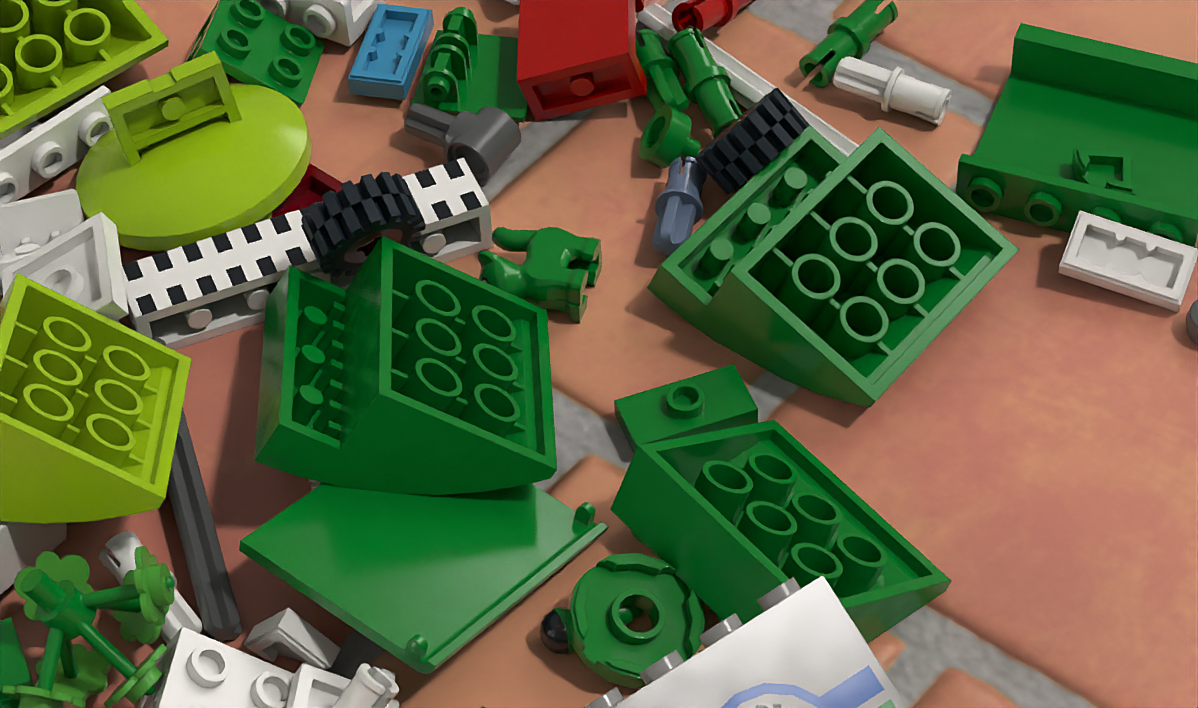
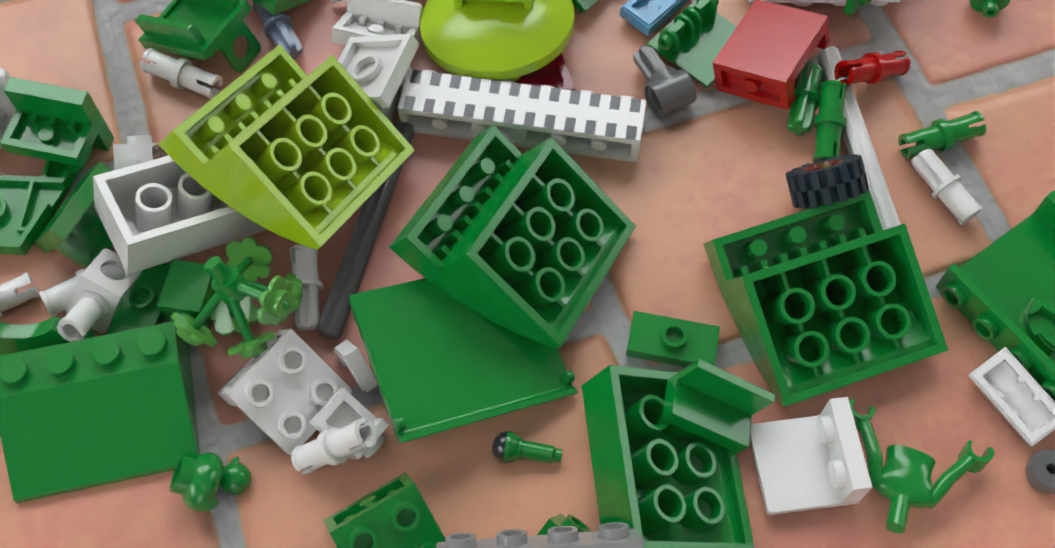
camera: 30 degrees right, 15 degrees up
black wheel [301,172,426,277] -> none
green animal [478,227,602,323] -> none
green tile [565,553,705,689] -> none
green tile [638,105,701,169] -> none
sand blue axle [652,157,707,258] -> none
none -> green panel [662,359,775,453]
none -> white bracket [750,397,872,515]
none -> green piece [849,399,995,533]

